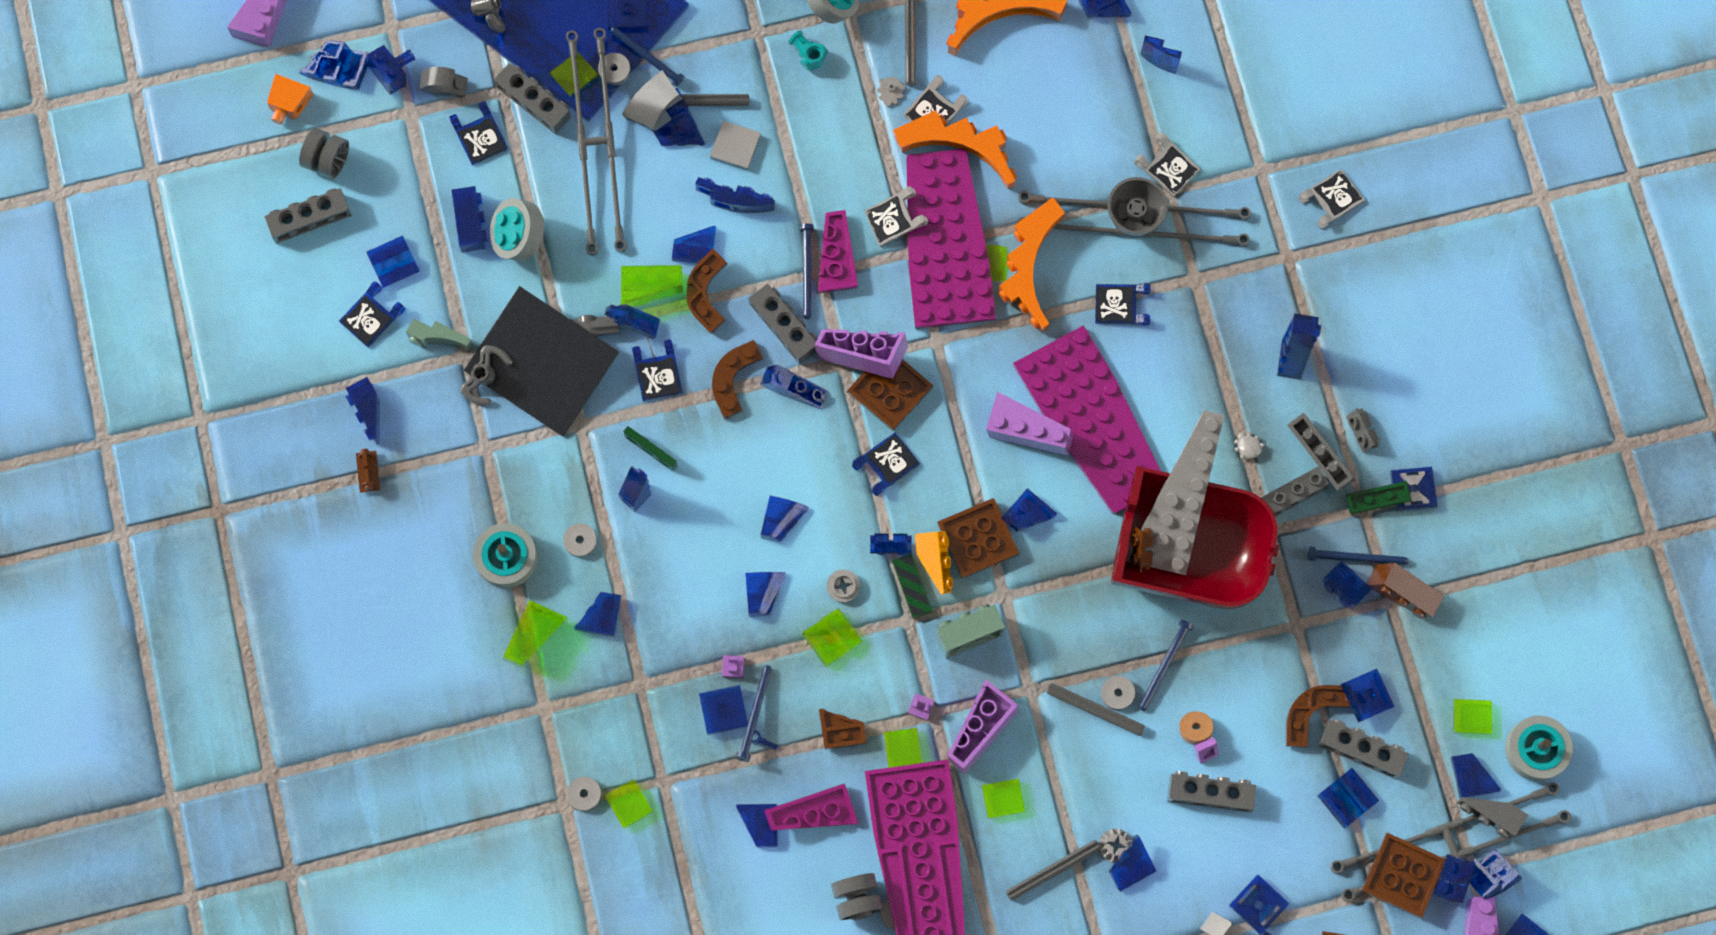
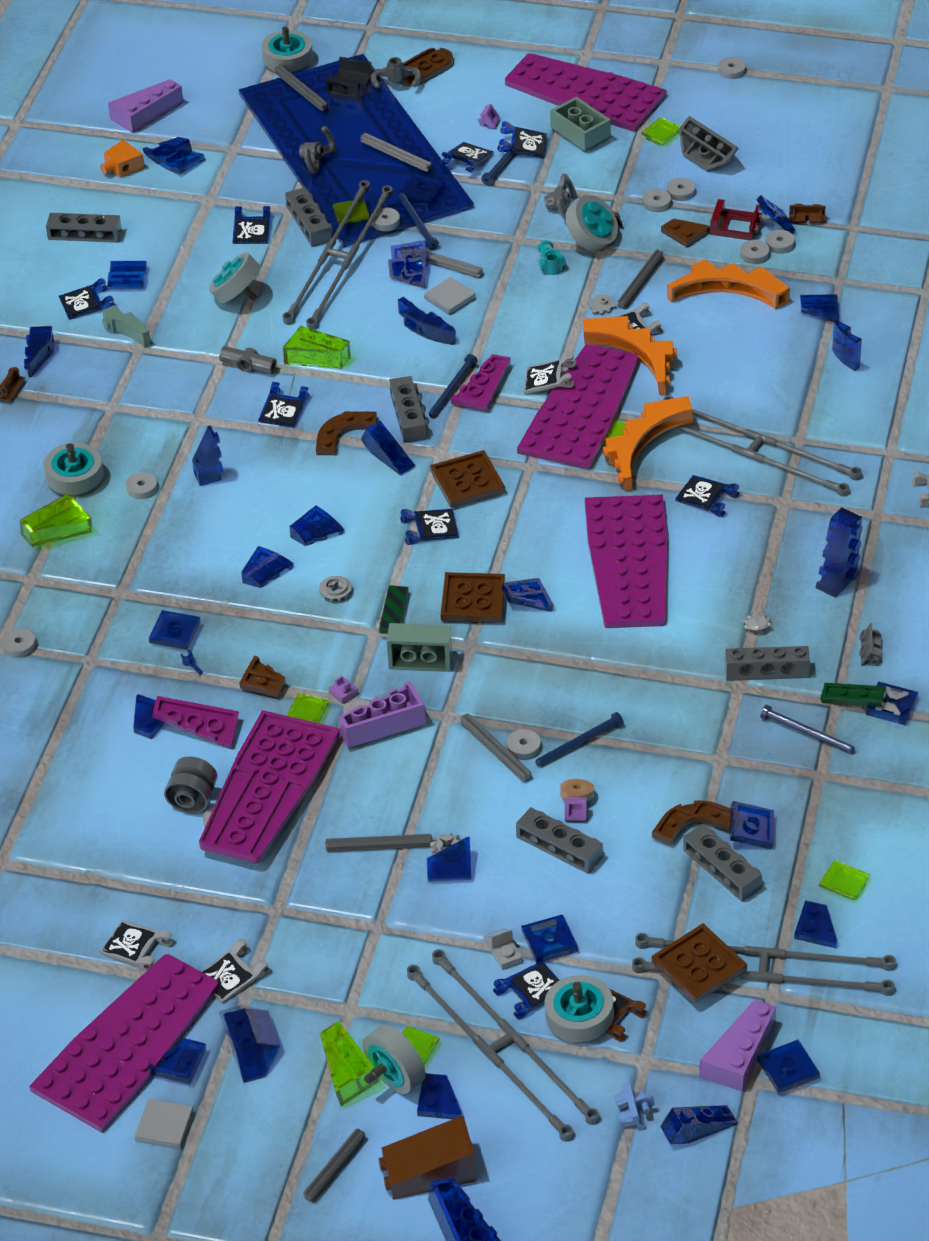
camera: 30 degrees right, 30 degrees down
dark grey wheel [299,127,349,179] -> none
clear blue brick [367,45,415,95] -> none
dark grey brick [419,67,468,98] -> none
clear blue brick [451,186,488,252] -> none
dark grey piece [460,345,513,406] -> none
black piece [464,286,619,437] -> none
clear blue wing [574,592,622,637] -> none
clear blue hinge [604,304,660,339] -> none
clear neon green piece [605,779,653,829] -> none
slope [622,70,682,131] -> none
dark green tile [623,426,678,471] -> none
clear blue wing [672,226,716,263] -> none
reddish brown plate [686,249,728,334] -> none
medium lavender tile [722,655,744,678] -> none
dark blue bar [735,665,771,762] -> none
clear neon green slope [802,608,862,667] -> none
medium lavender wedge [815,329,908,379] -> none
clear blue hinge [870,533,912,555] -> none
light orange slope [915,531,953,594] -> none
clear neon green piece [981,778,1025,819] -> none
medium lavender wedge [986,392,1073,455] -> none
dark grey piece [1107,177,1168,236] -> none
dark red cylinder [1111,466,1279,609] -> none
light grey wing [1126,410,1224,575] -> none
reddish brown hinge [1130,527,1154,573] -> none
flag [1134,132,1200,197] -> none
dark grey brick [1287,413,1356,492] -> none
clear blue slope [1317,768,1379,829] -> none
clear blue brick [1322,560,1372,609] -> none
reddish brown wedge [1365,563,1444,619] -> none
clear blue brick [1434,854,1476,903] -> none
dark grey slope [1456,797,1528,839] -> none
clear blue slope [1460,849,1522,900] -> none
wheel [1505,716,1573,781] -> none

